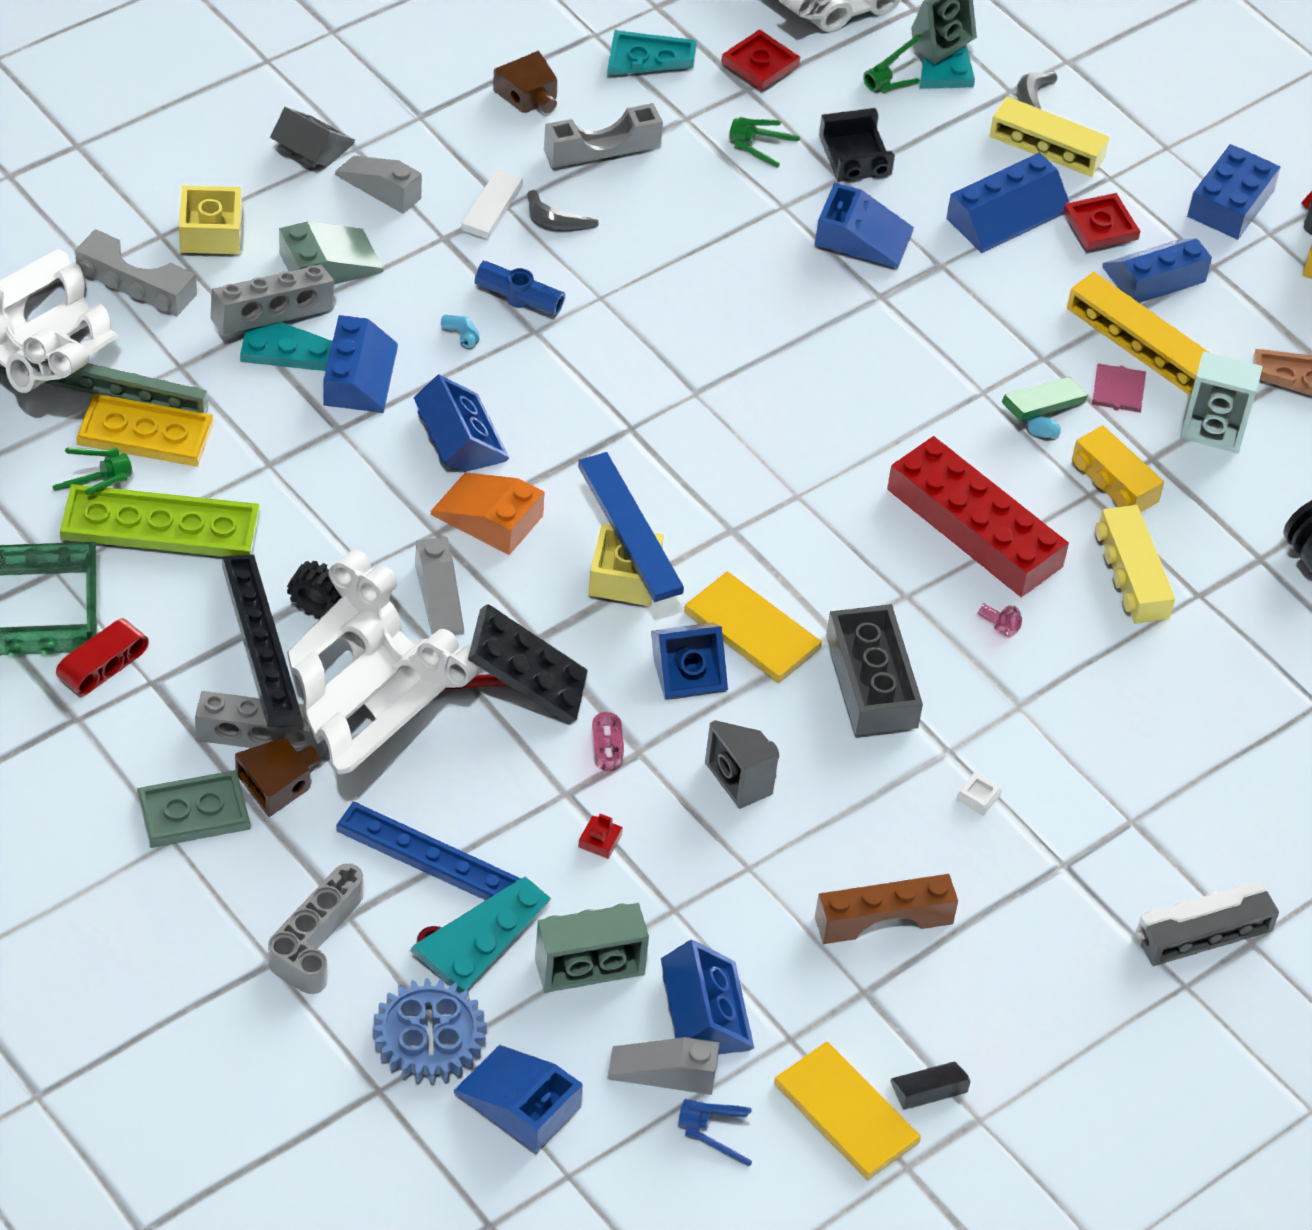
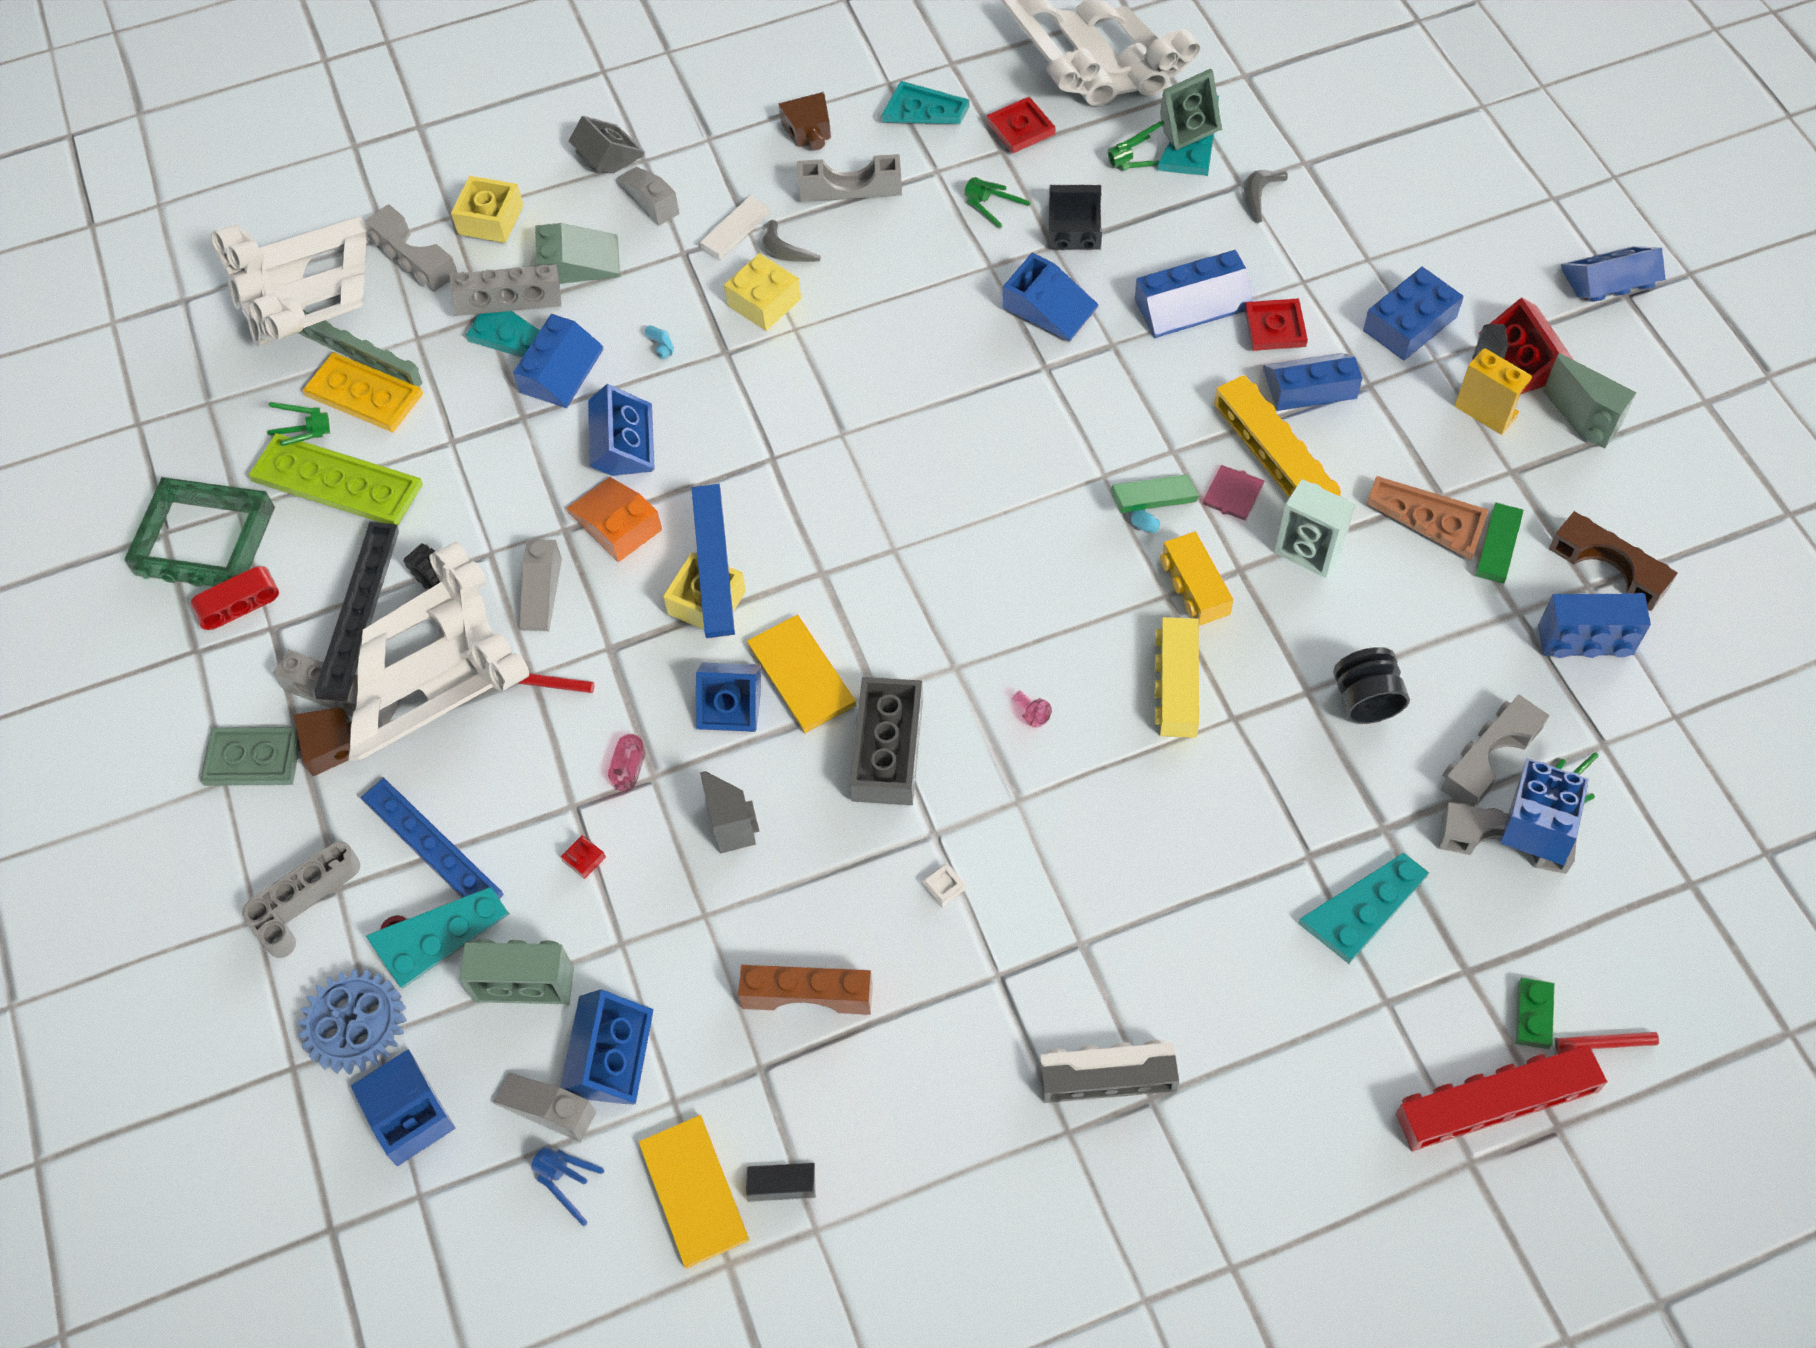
camera: 25 degrees right, 10 degrees up
black plate [468,604,588,725] -> none
blue piece [474,260,566,316] -> none
red brick [887,436,1069,598] -> none
light yellow brick [989,96,1110,177] -> none
none -> light yellow brick [724,253,801,331]

